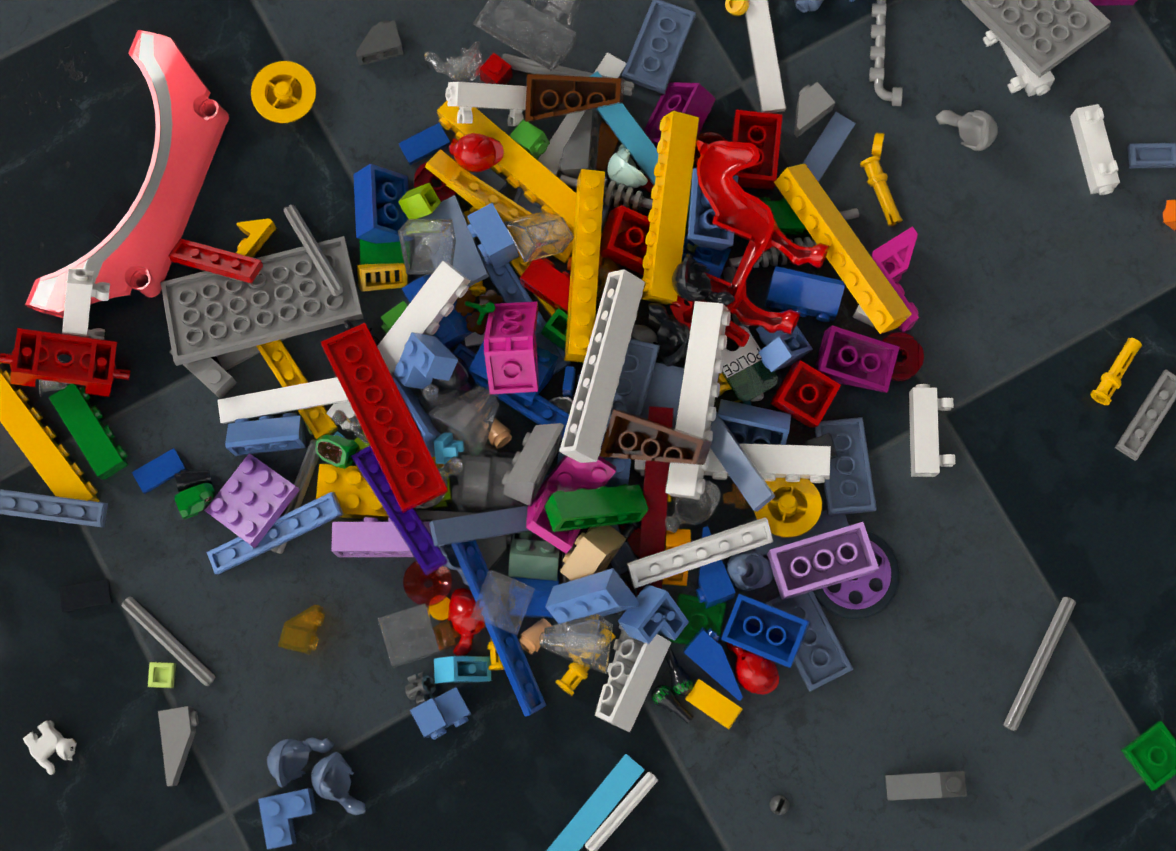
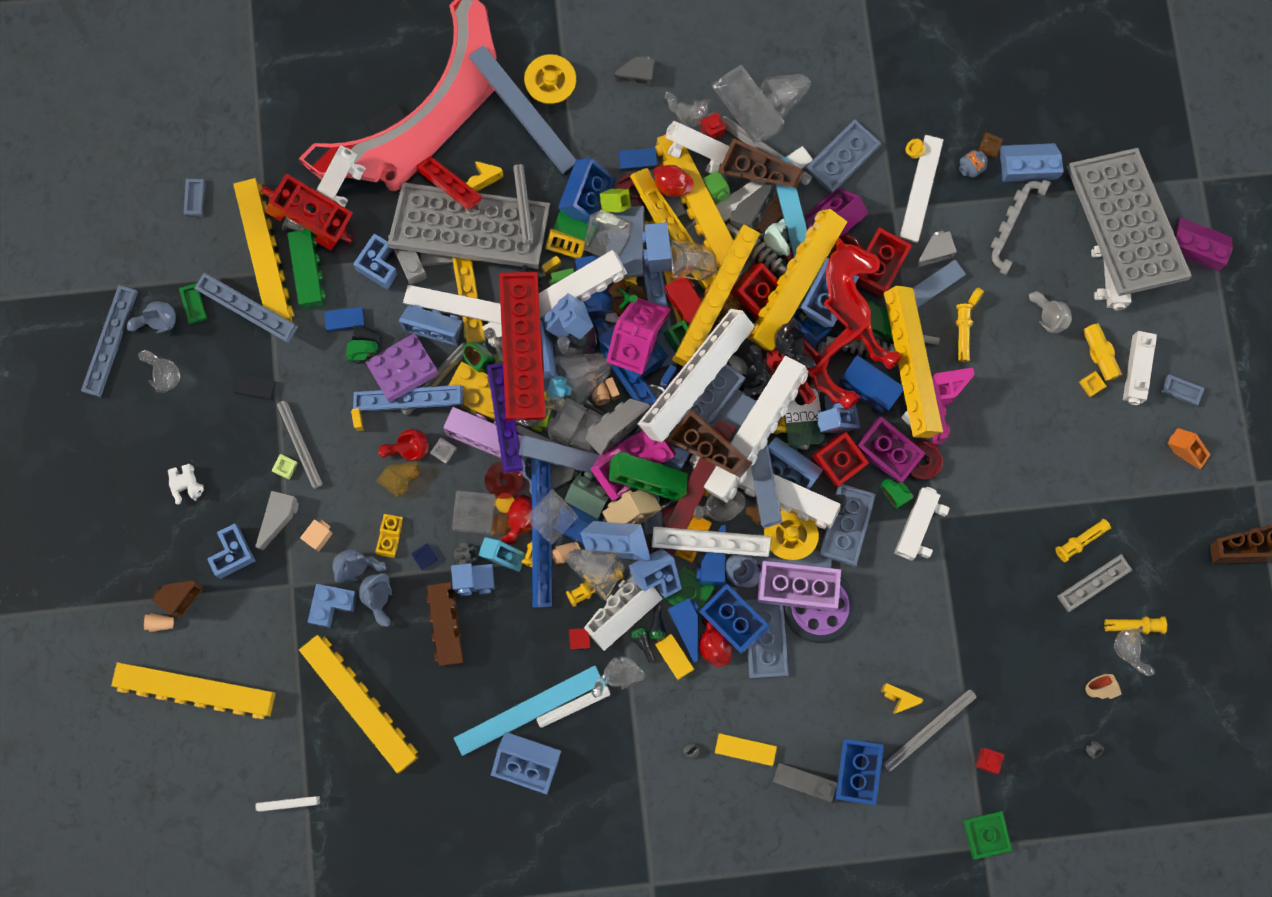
camera: 20 degrees right, 0 degrees up
none -> medium blue brick [207,524,256,579]
none -> light nougat brick [300,519,333,552]
none -> yellow tile [351,408,364,432]
none -> medium blue brick [353,234,398,290]
none -> yellow slope [375,514,403,558]
none -> red piece [378,429,429,461]
none -> clear blue tile [411,543,438,570]
none -> reddish brown wedge [426,582,464,667]
none -> white tile [430,438,457,464]
none -> sand blue tile [469,45,576,174]
none -> yellow tile [541,256,561,277]
none -> red tile [569,628,590,650]
none -> clear piece [592,656,645,698]
none -> light nougat tile [605,377,620,401]
none -> yellow tile [715,734,777,766]
none -> blue slope [836,739,884,806]
none -> green rock [881,479,914,509]
none -> yellow slope [881,683,923,714]
none -> red brick [975,748,1004,774]
none -> yellow tile [1079,371,1107,397]
none -> yellow piece [1082,323,1122,381]

